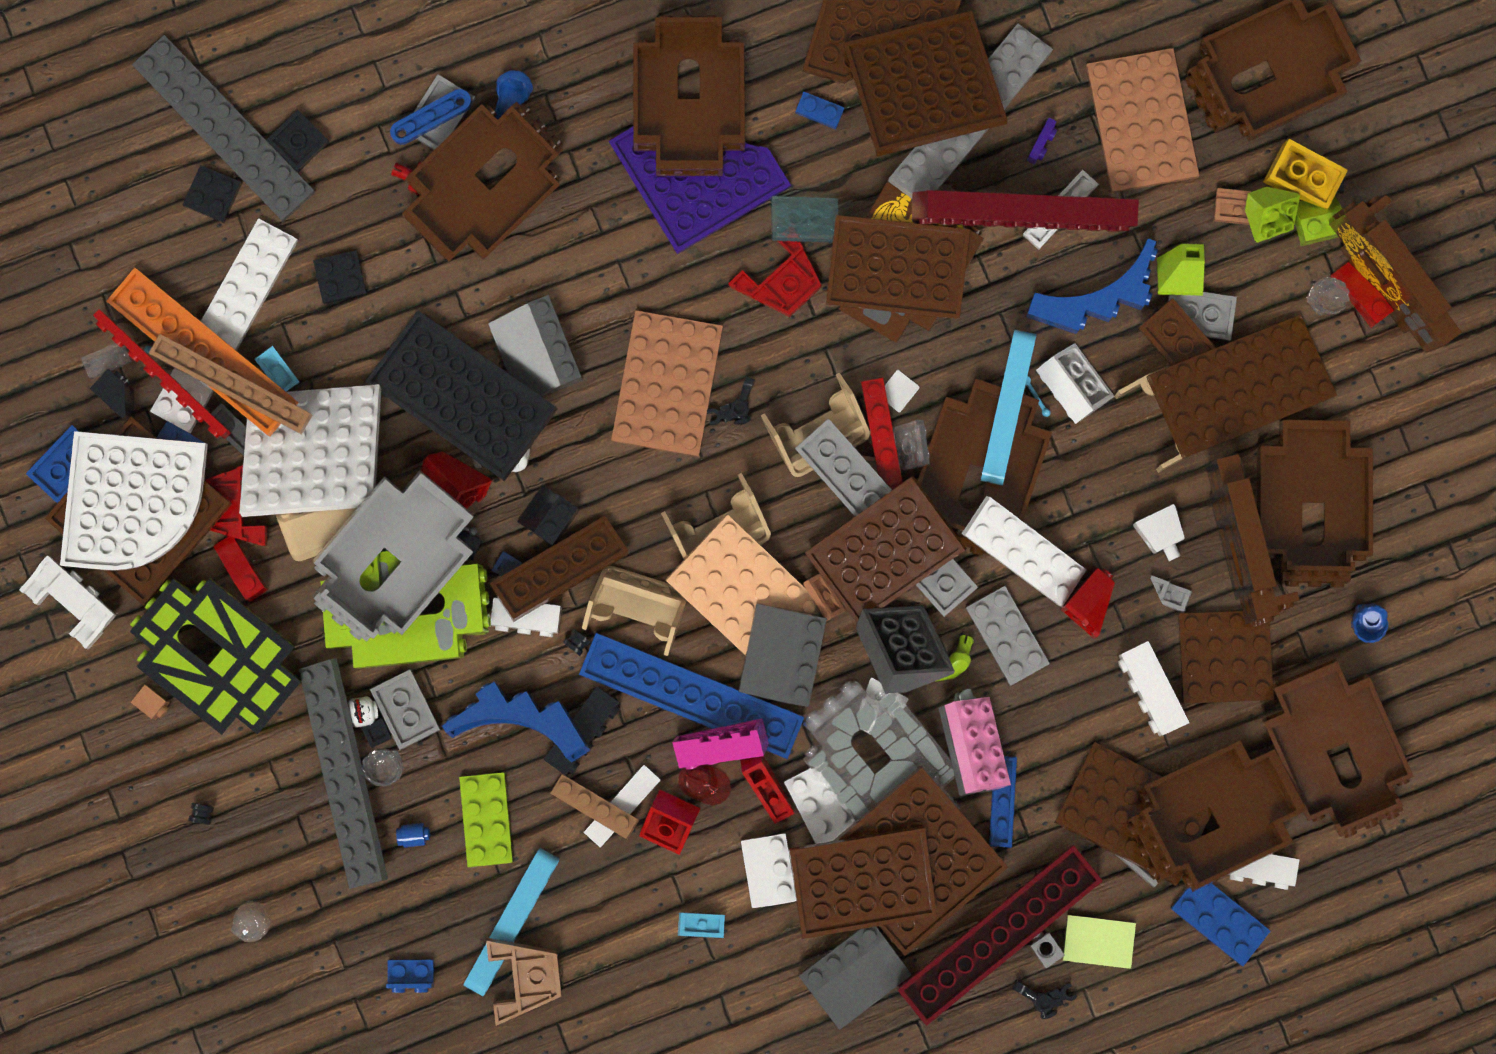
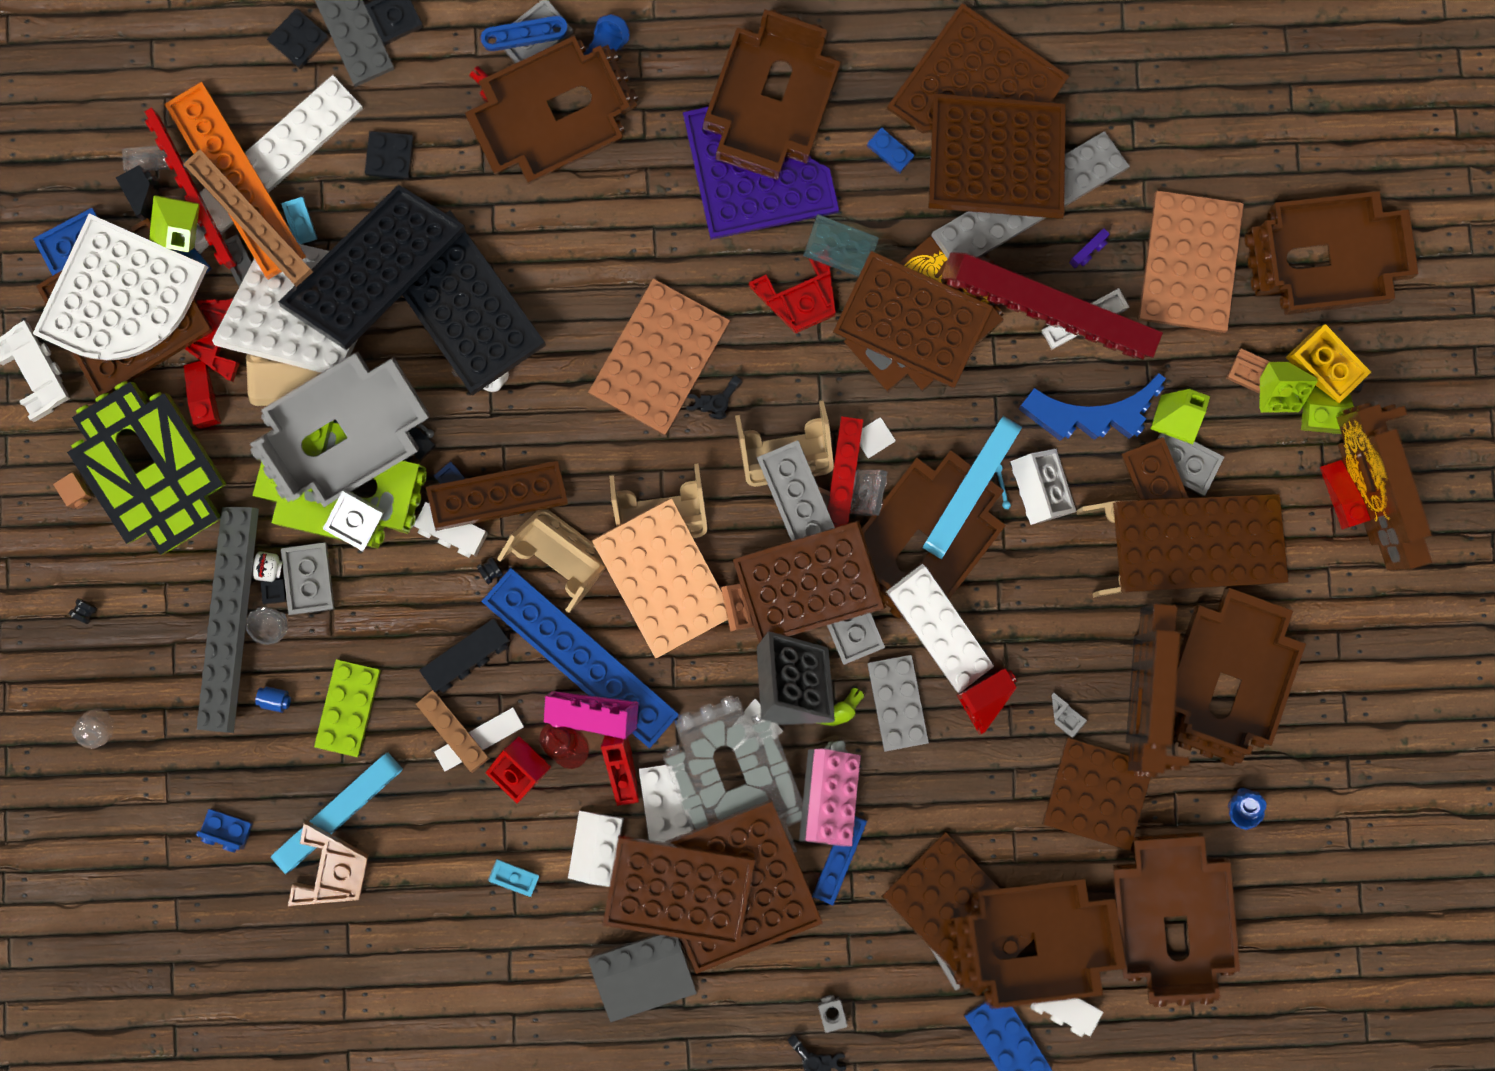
camera: 15 degrees right, 0 degrees up
red slope [421,451,492,509] -> none
blue arch [442,682,590,763] -> none
dark grey slope [488,295,583,397] -> none
black slope [517,486,579,546] -> none
dark grey slope [739,603,827,707] -> none
dark red brick [896,845,1103,1026] -> none
yellowish green tile [1063,915,1136,969] -> none
white slope [1118,641,1189,736] -> none
white torso [1133,504,1184,561] -> none
clear hair [1307,277,1350,316] -> none
none -> lime slope [149,195,199,252]
none -> black plate [278,184,466,351]
none -> plate [323,489,385,551]

